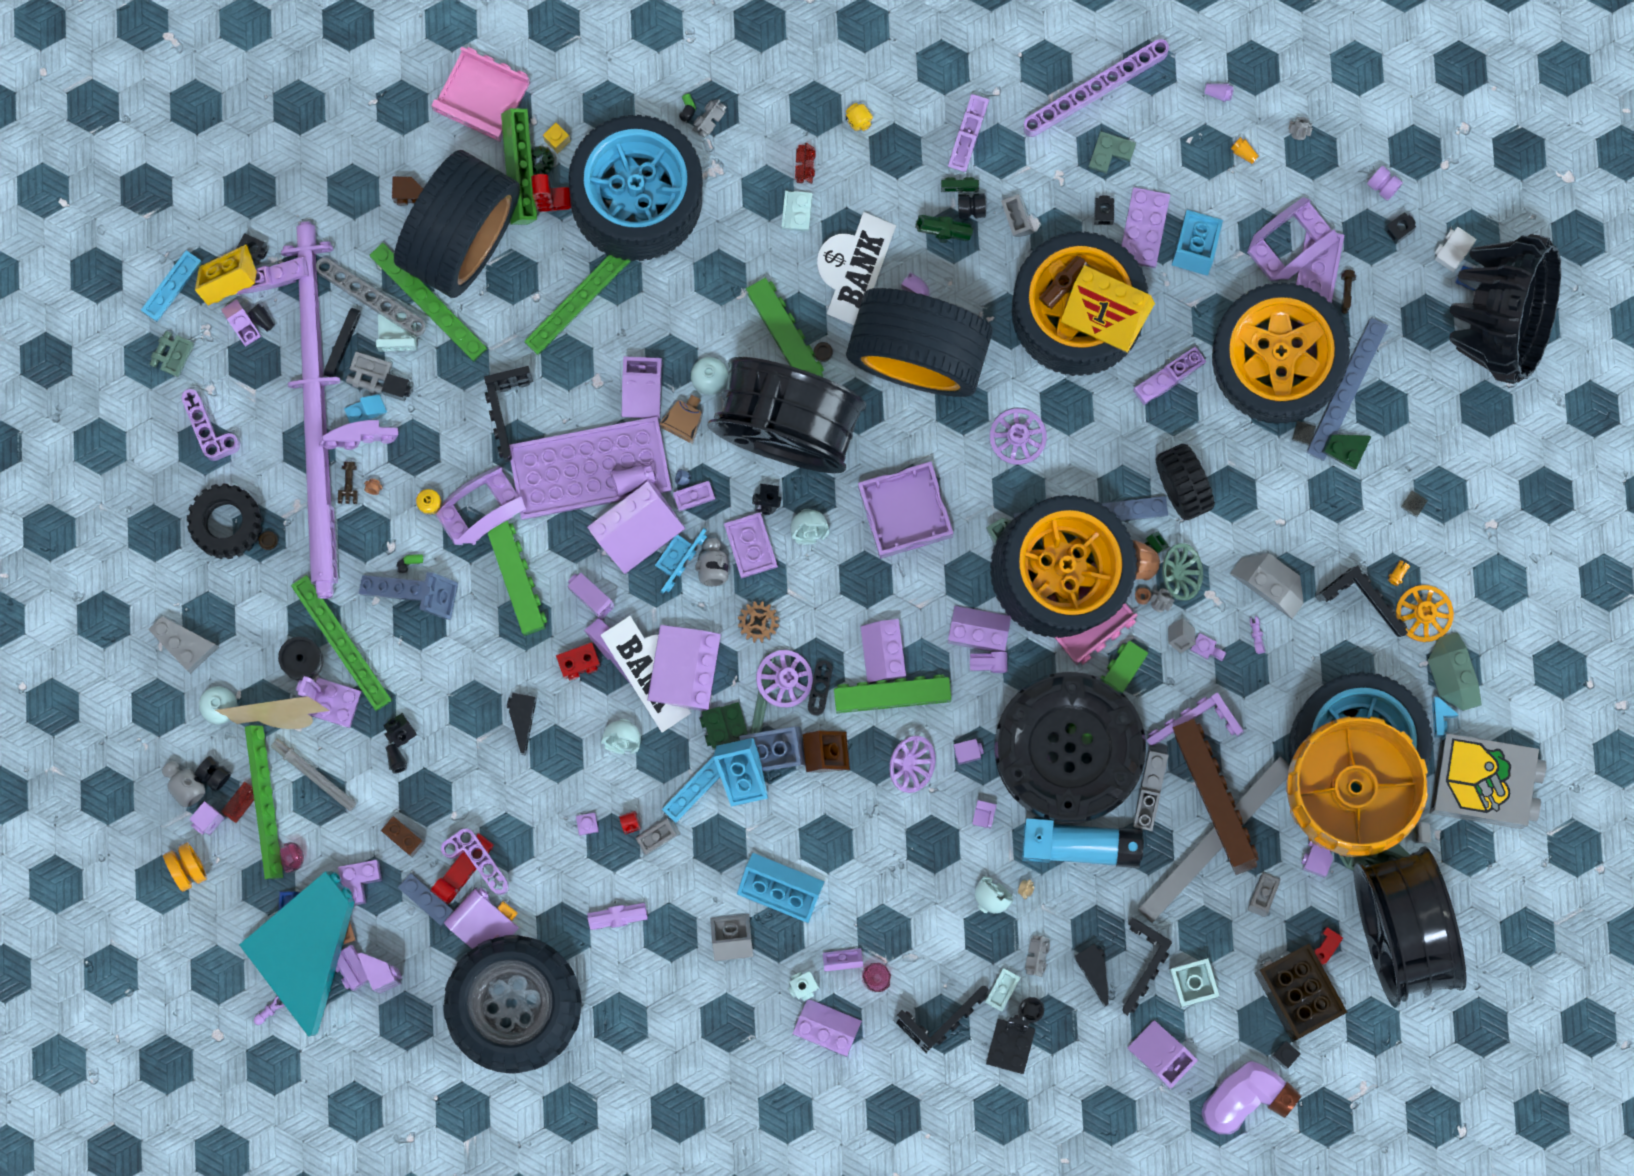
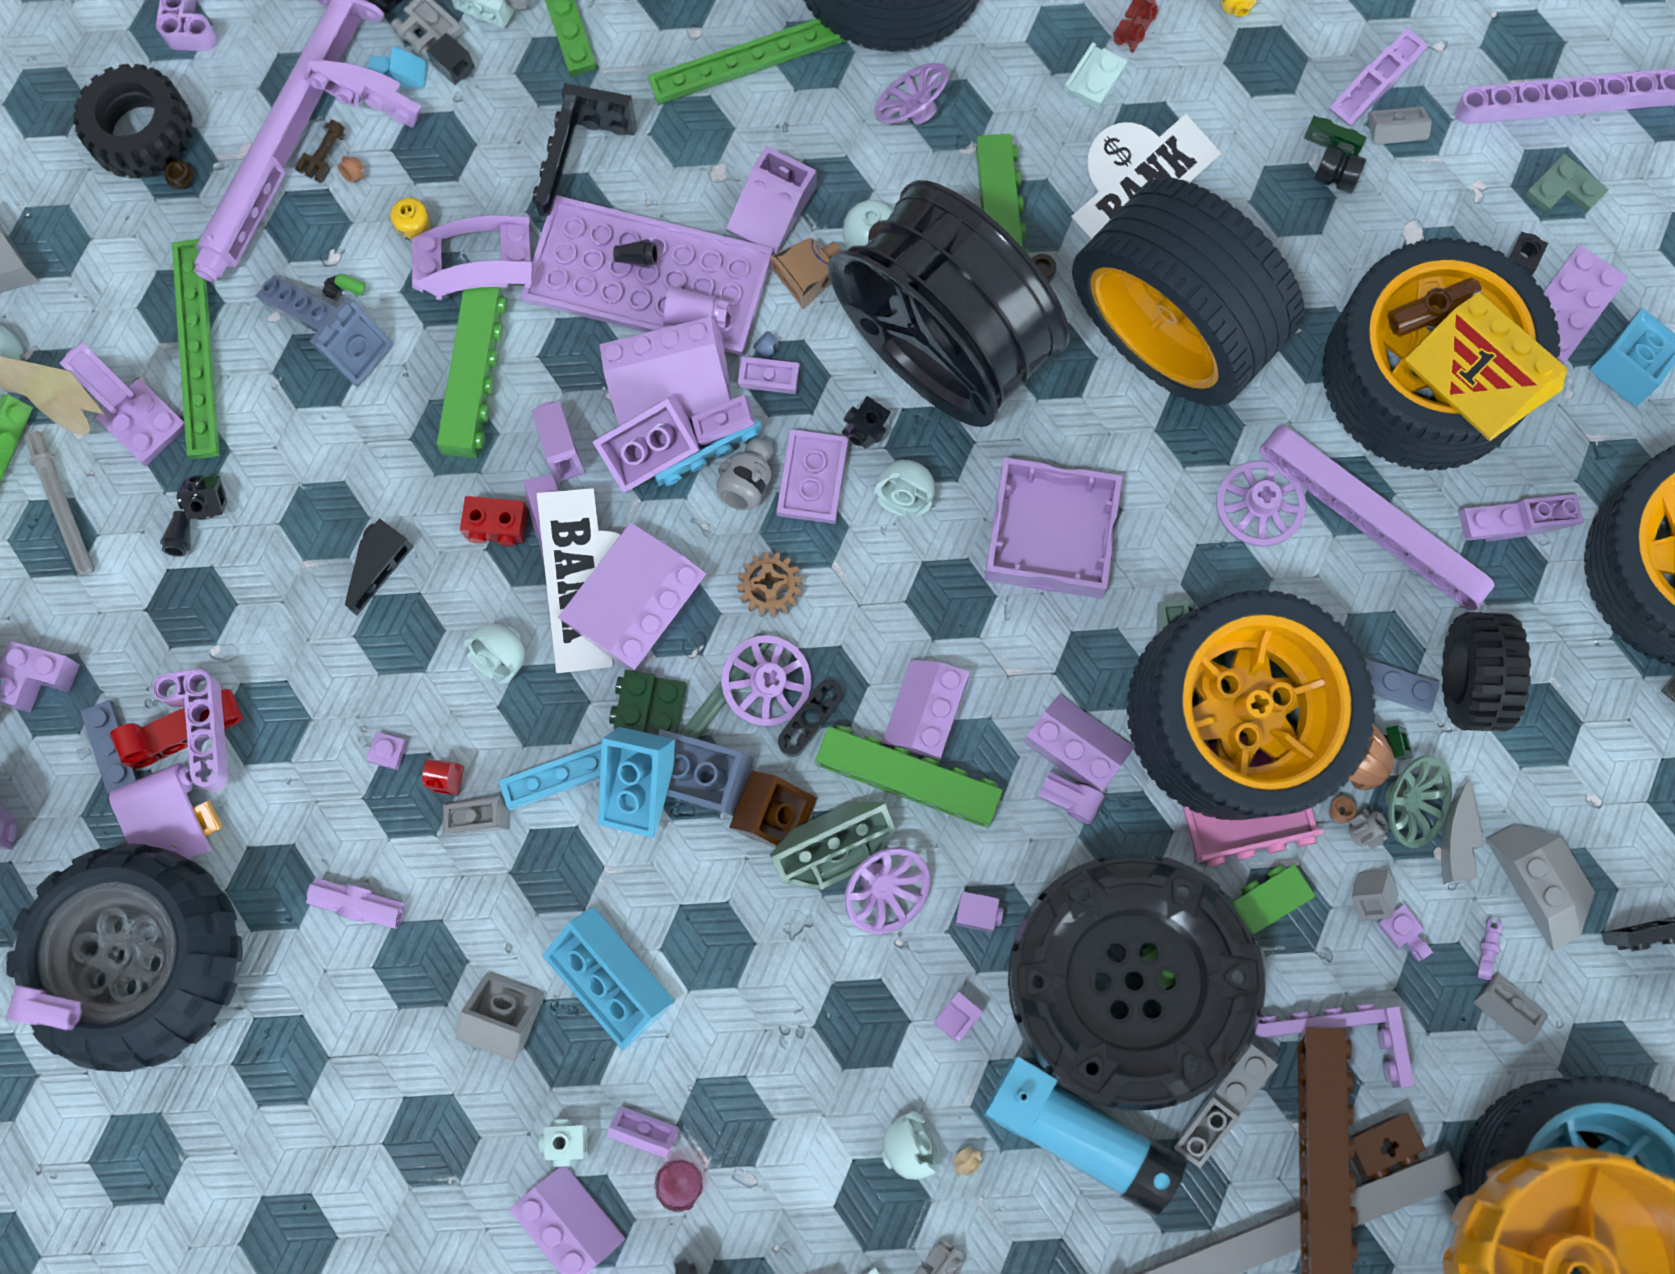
camera: 25 degrees right, 5 degrees down
black wheel [278,637,324,682] -> none
reddish brown brick [381,816,425,858] -> none
dark green piece [915,215,973,243] -> none
light grey brick [1001,194,1035,237] -> none
none -> lavender piece [5,985,81,1030]
none -> lavender slope [593,394,700,493]
none -> black cone [613,239,658,268]
none -> lavender plate [691,395,755,446]
none -> sand green wedge [770,801,896,890]
none -> lavender wheel [874,63,949,124]
none -> lavender beam [1259,425,1494,611]
none -> reddish brown brick [1349,1113,1426,1180]
none -> light grey slope [1367,106,1432,145]
none -> light grey slope [1441,784,1484,885]
none -> light grey slope [1474,973,1548,1044]

